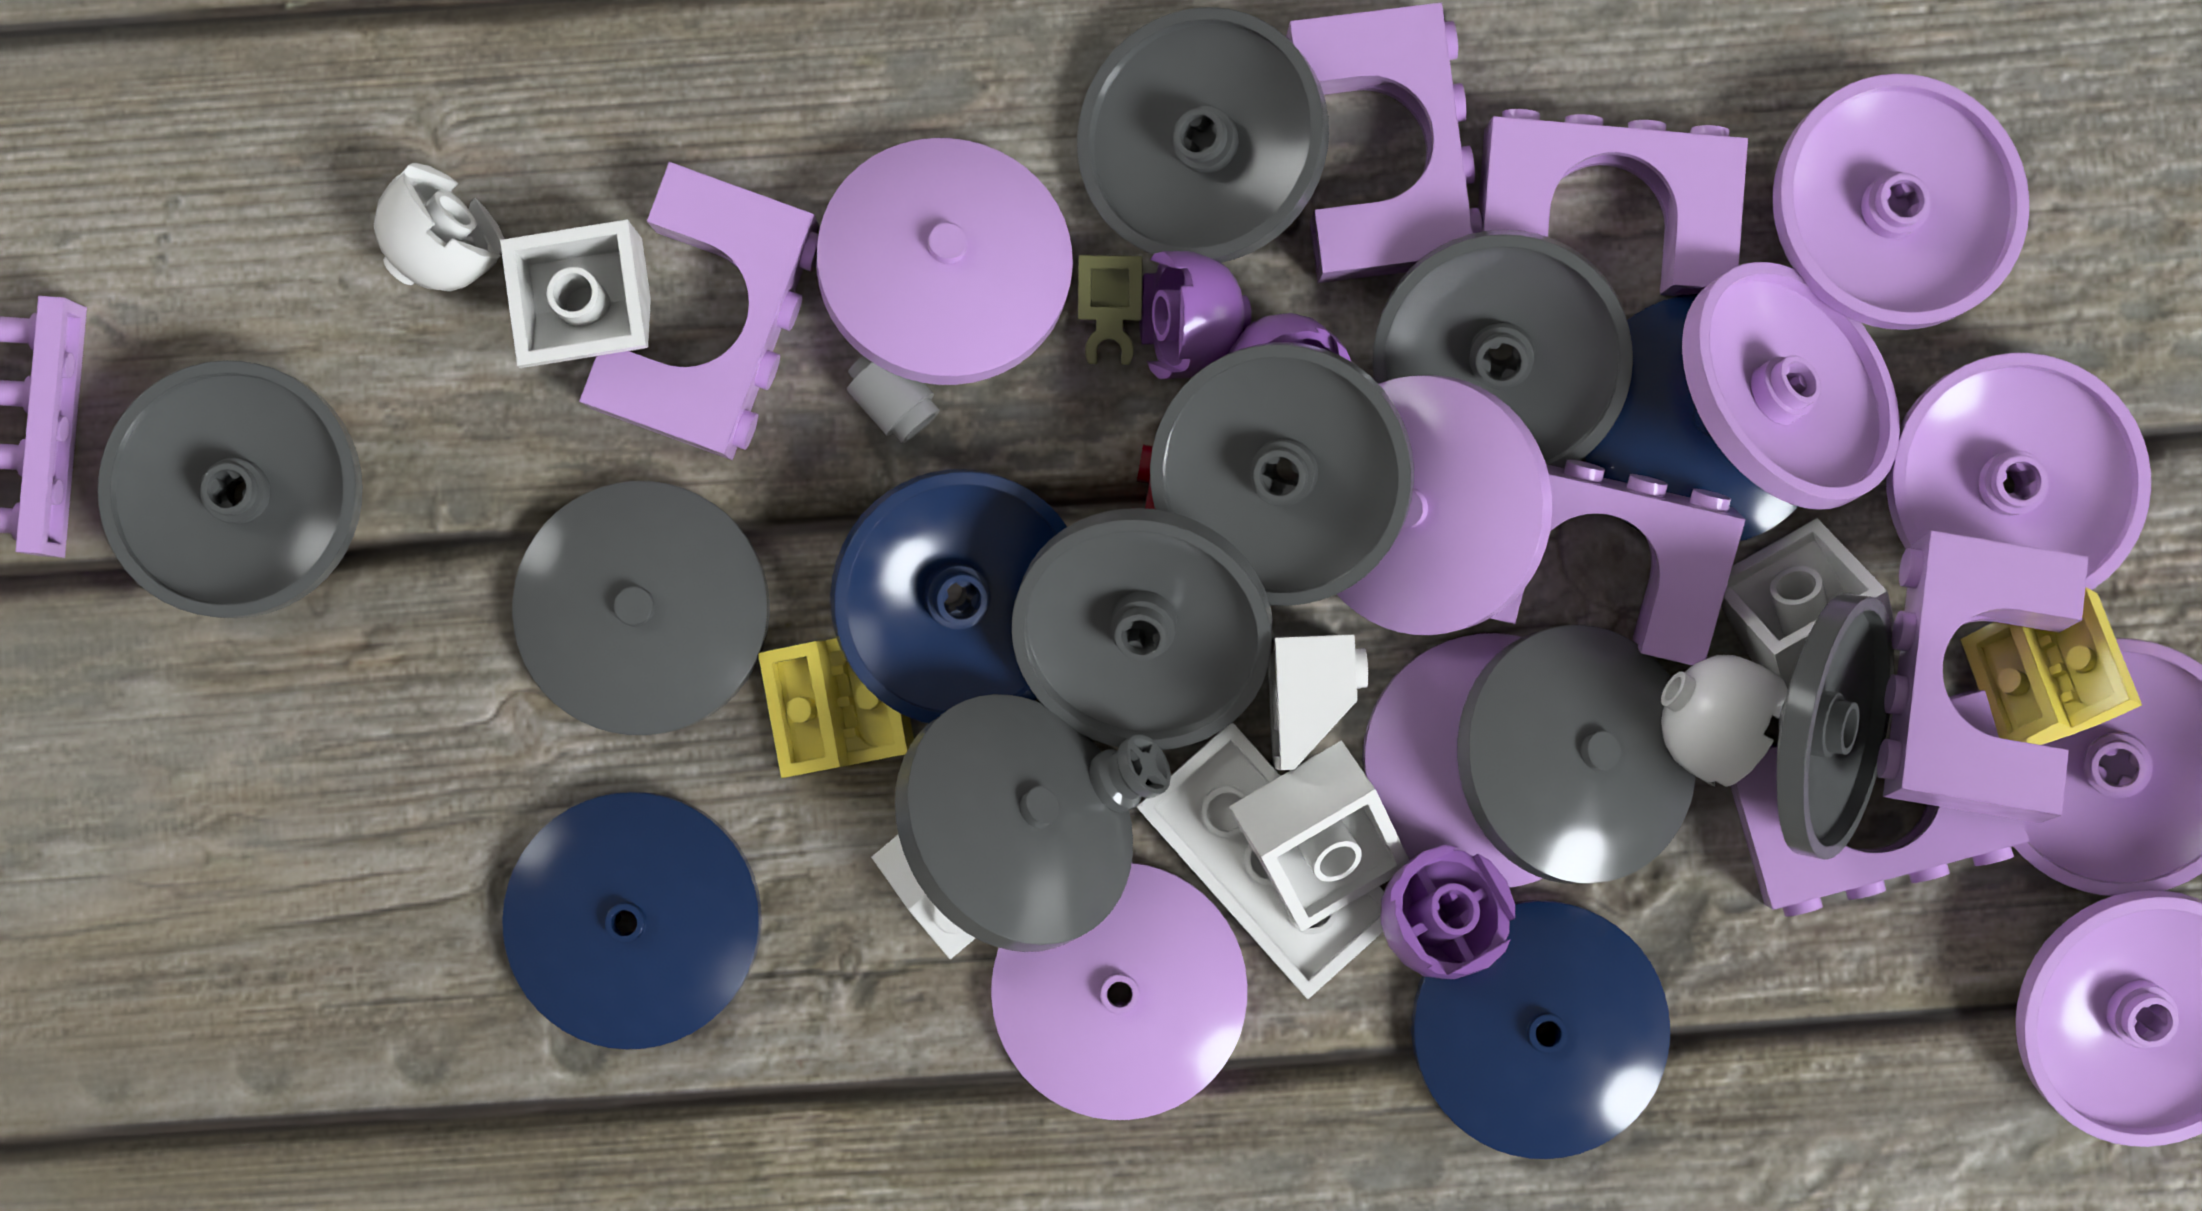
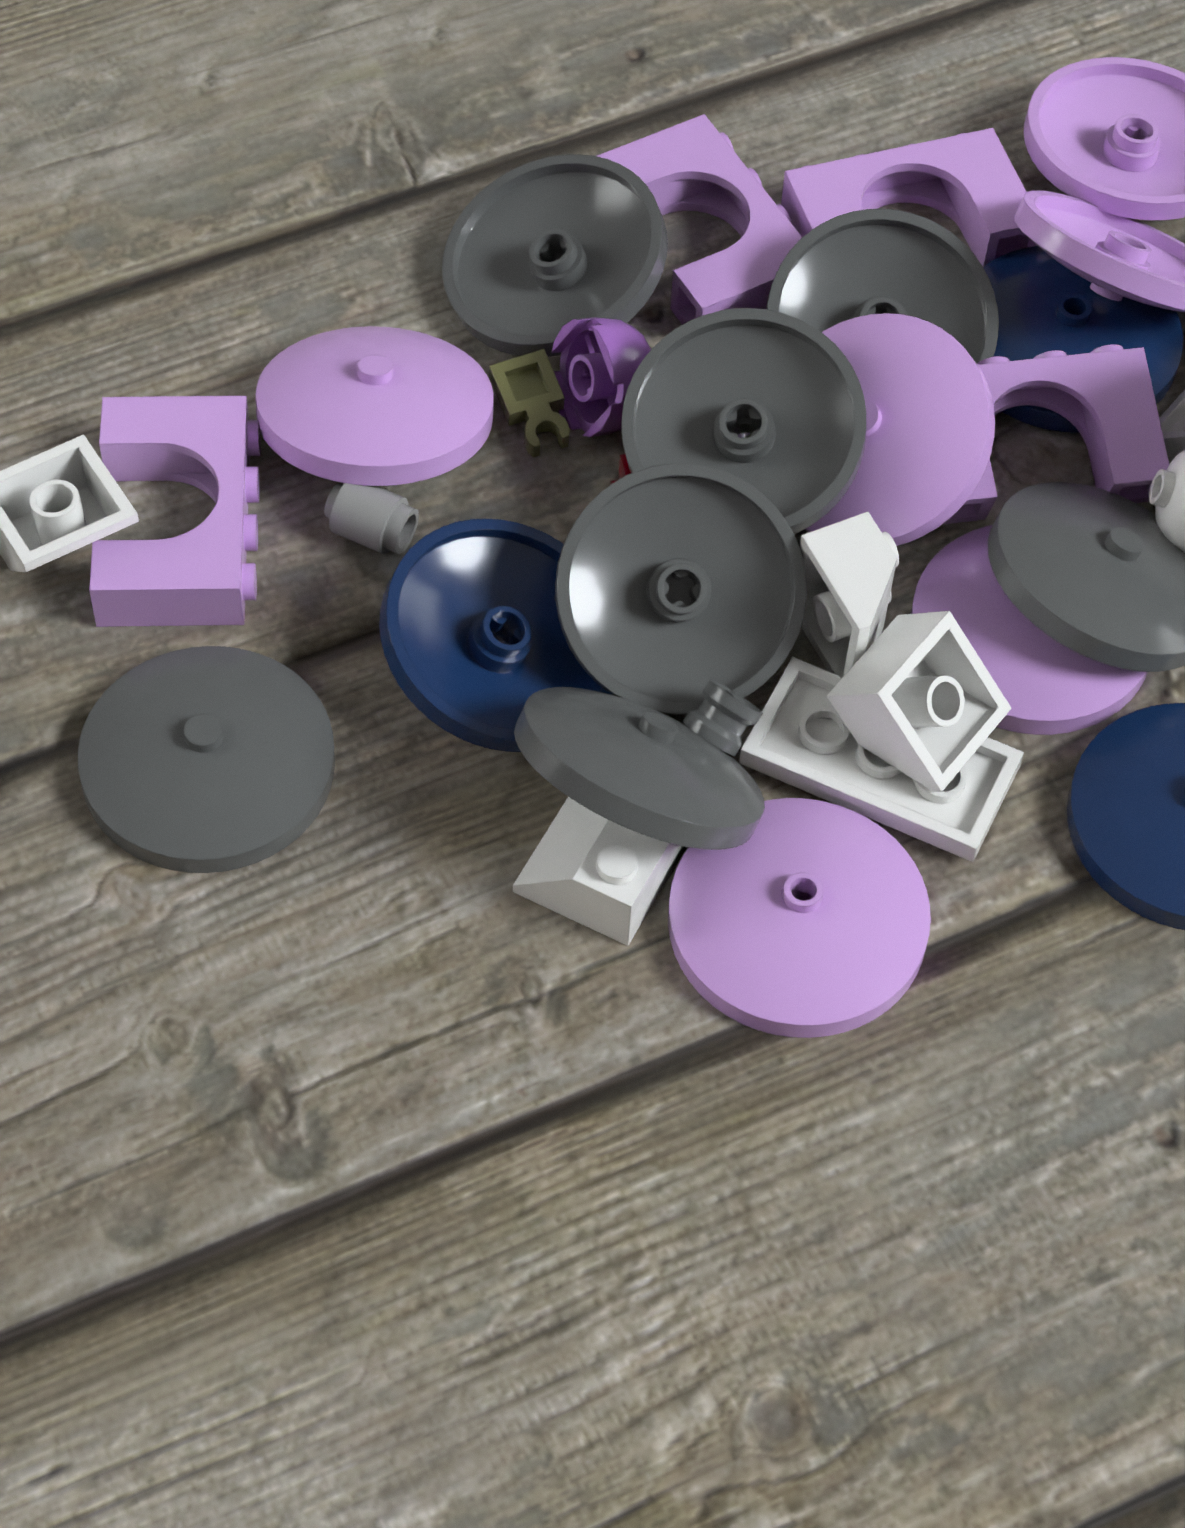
camera: 20 degrees left, 30 degrees down
dark blue dish [502,792,762,1050] -> none
light yellow slope [758,638,914,778] -> none
medium lavender cylinder [1381,845,1515,979] -> none

